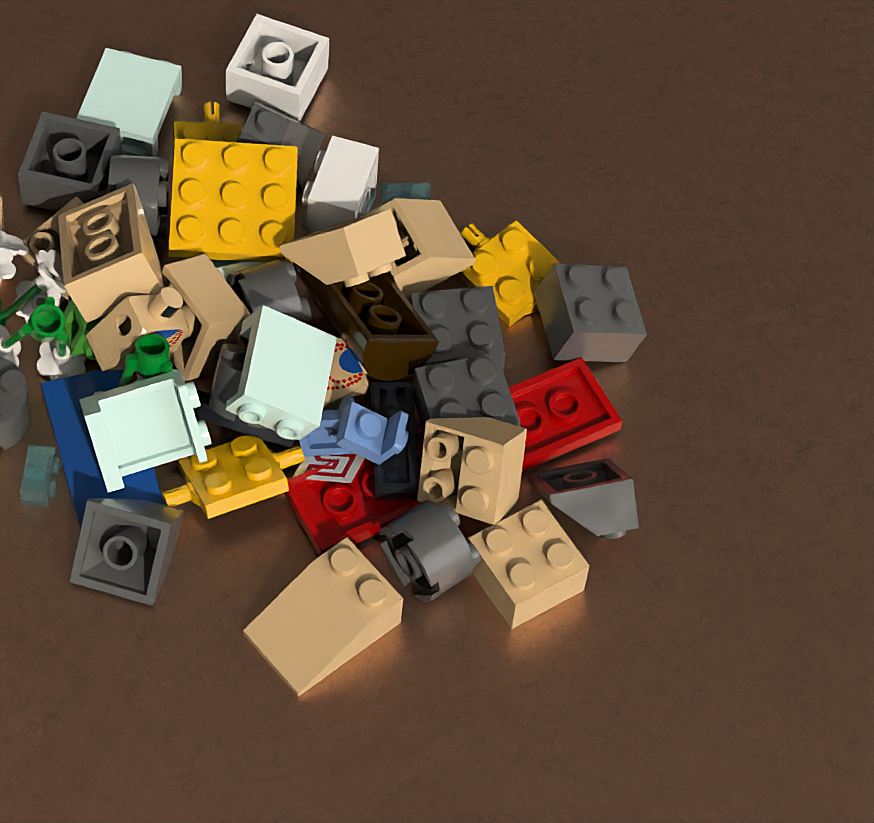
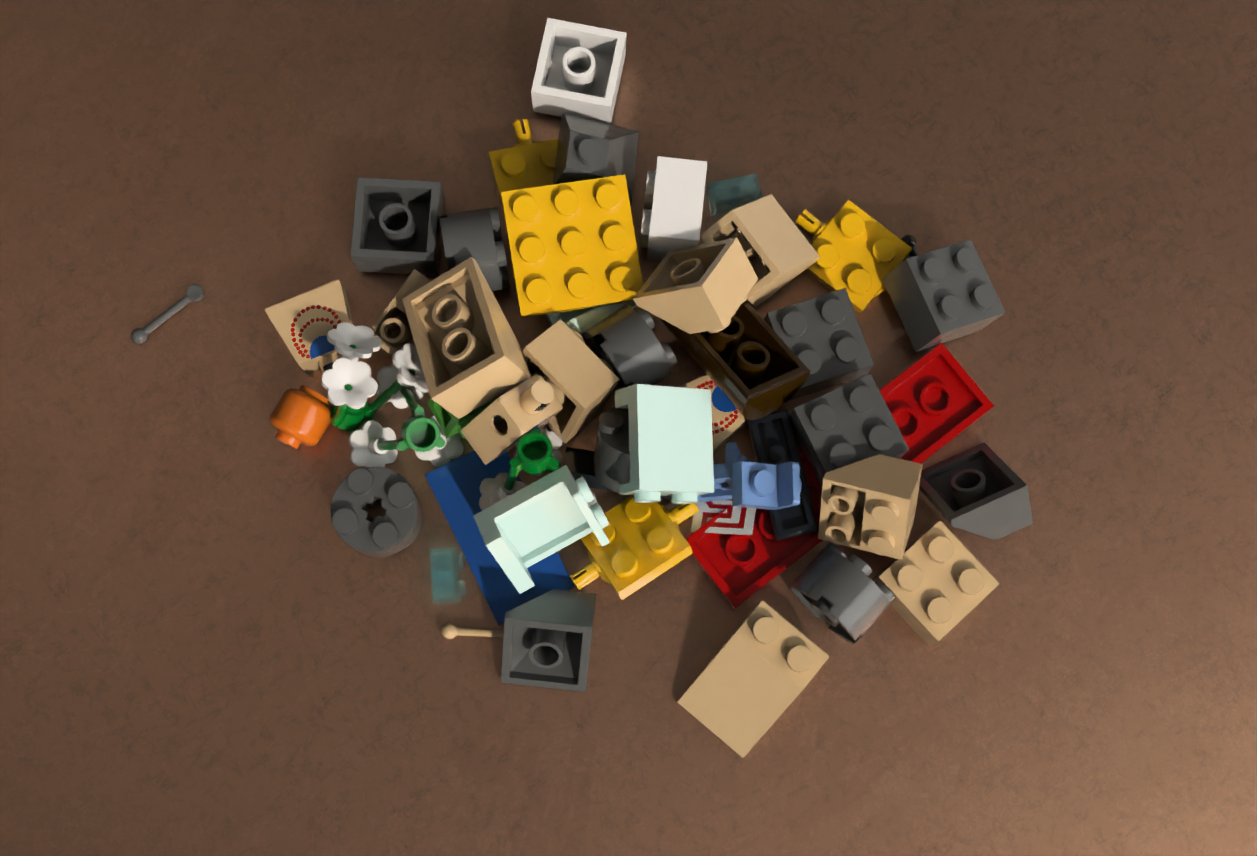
camera: 10 degrees left, 20 degrees up
light aqua panel [76,48,182,157] -> none
none -> tan hinge [441,622,504,639]

